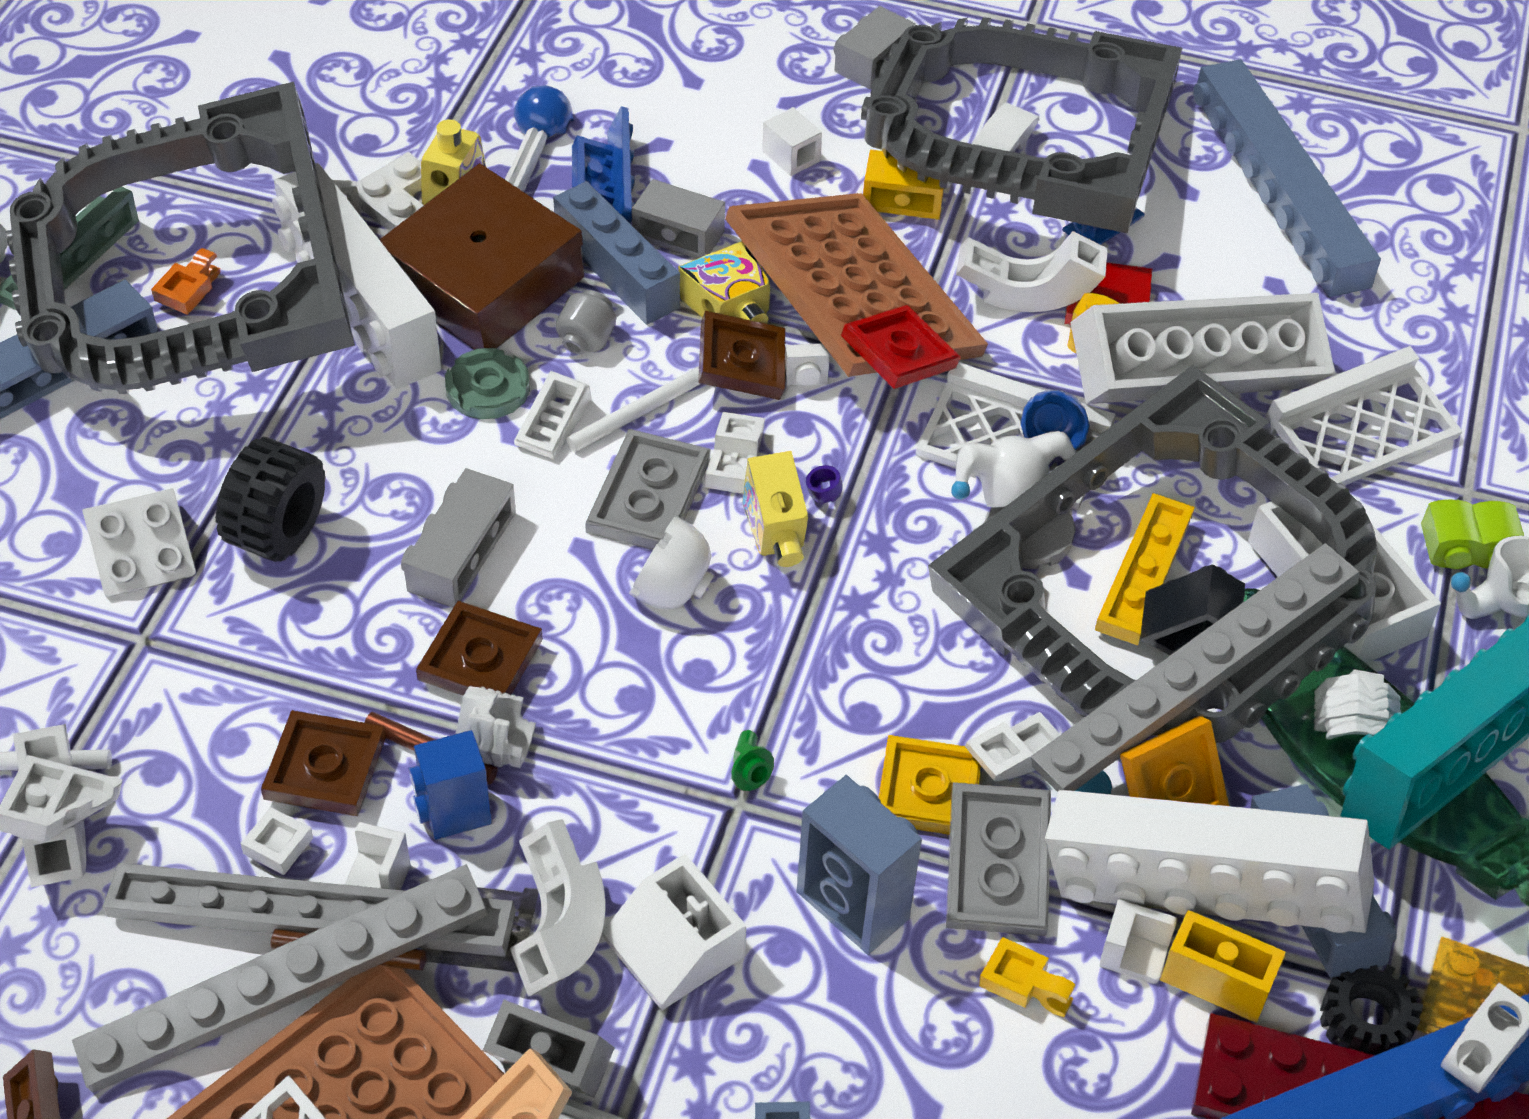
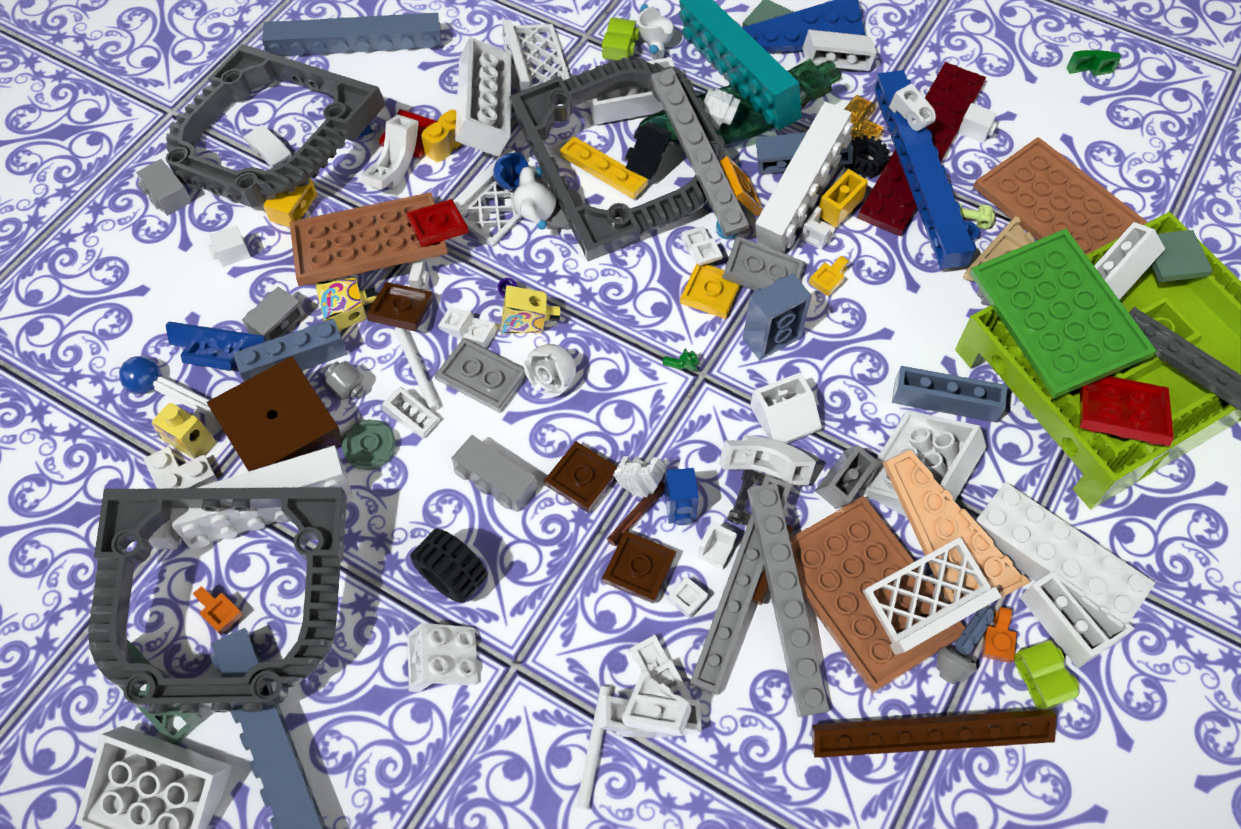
camera: 75 degrees left, 10 degrees up
none -> white slope [628,635,685,693]

